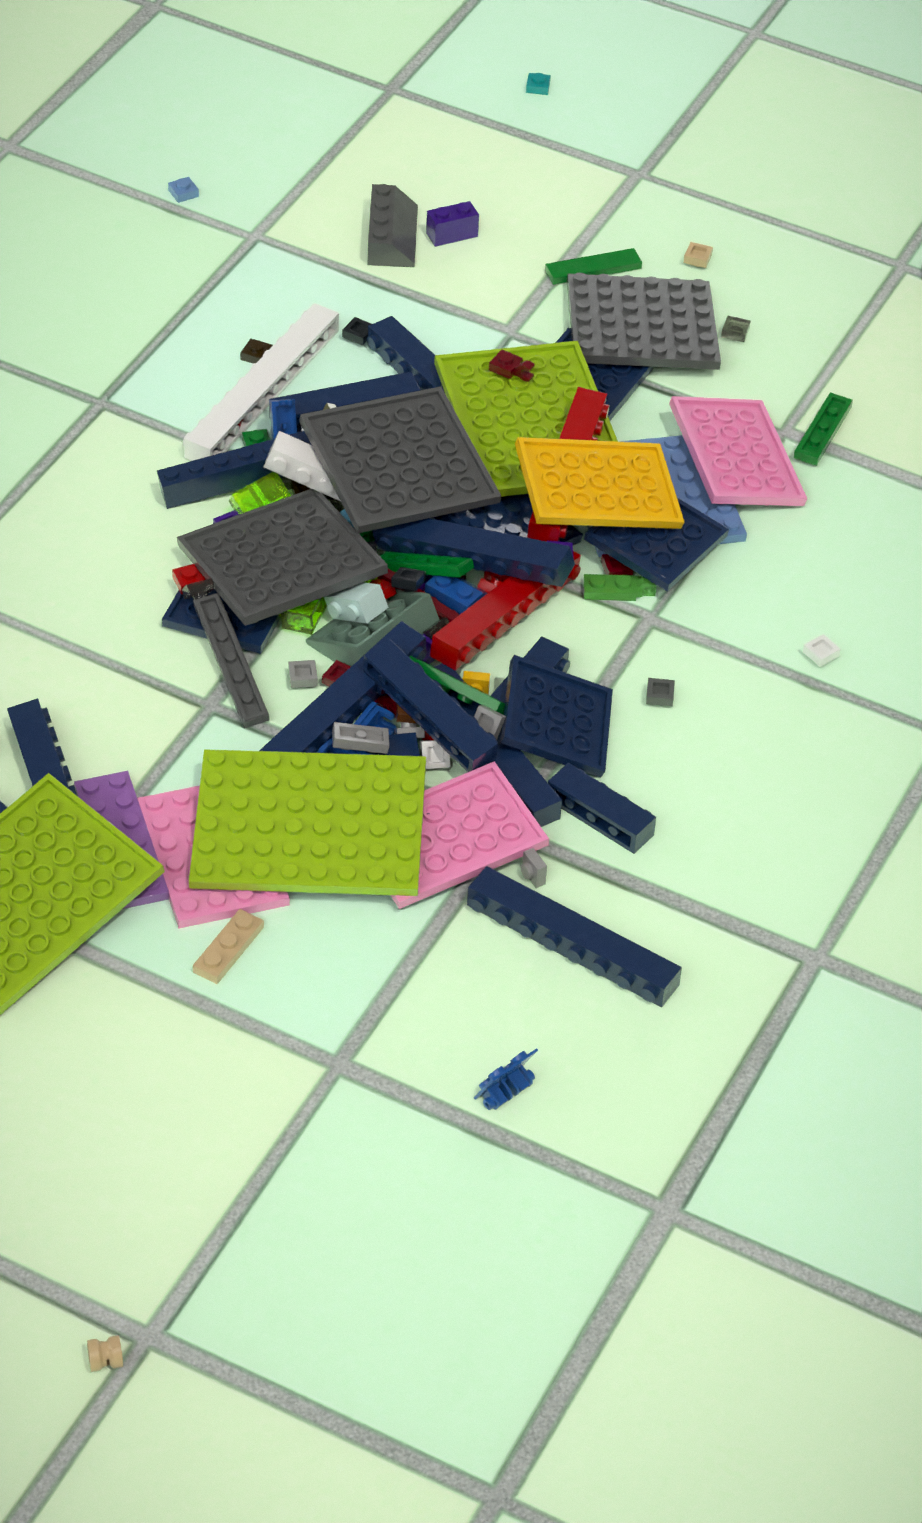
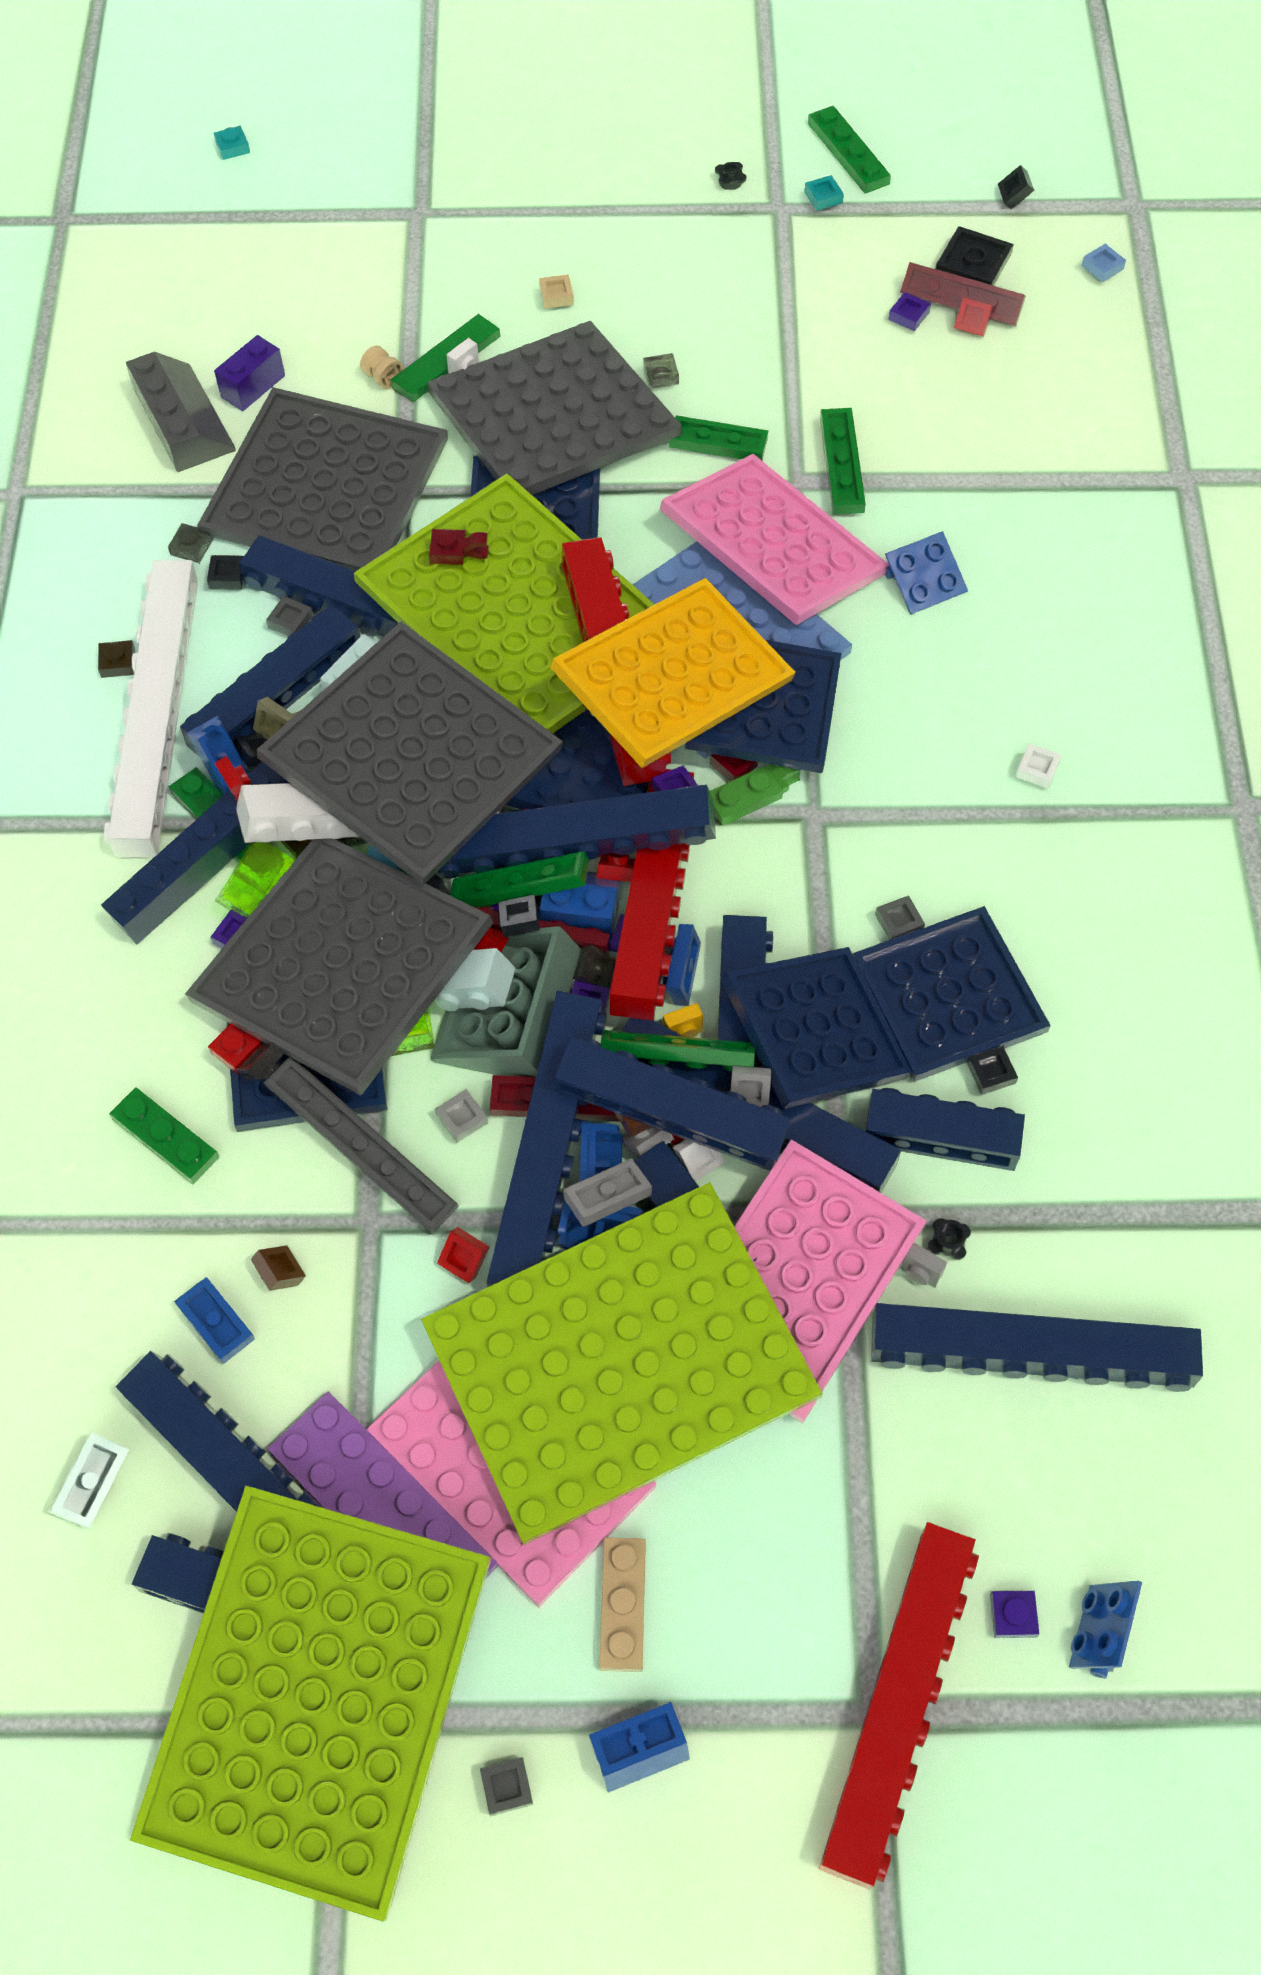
camera: 25 degrees left, 15 degrees up
none -> green plate [109,1087,220,1185]
none -> clear smoke plate [168,523,213,564]
none -> blue plate [174,1277,255,1364]
none -> dark grey plate [197,387,448,571]
none -> red plate [214,756,252,802]
none -> reddish brown plate [250,1245,306,1291]
none -> dark grey plate [266,596,313,636]
none -> tan wheel [360,345,403,389]
none -> red plate [437,1227,490,1283]
none -> white plate [446,338,479,374]
none -> dark grey plate [480,1757,534,1817]
none -> blue hinge [589,1702,690,1793]
none -> blue plate [663,924,701,1006]
none -> green plate [669,415,769,461]
none -> black plate [715,162,747,190]
none -> red brick [818,1522,979,1890]
none -> dark blue plate [853,906,1051,1082]
none -> hinge [885,531,968,615]
none -> black plate [928,1218,971,1260]
none -> black plate [967,1046,1018,1095]
none -> dark purple plate [990,1590,1039,1638]

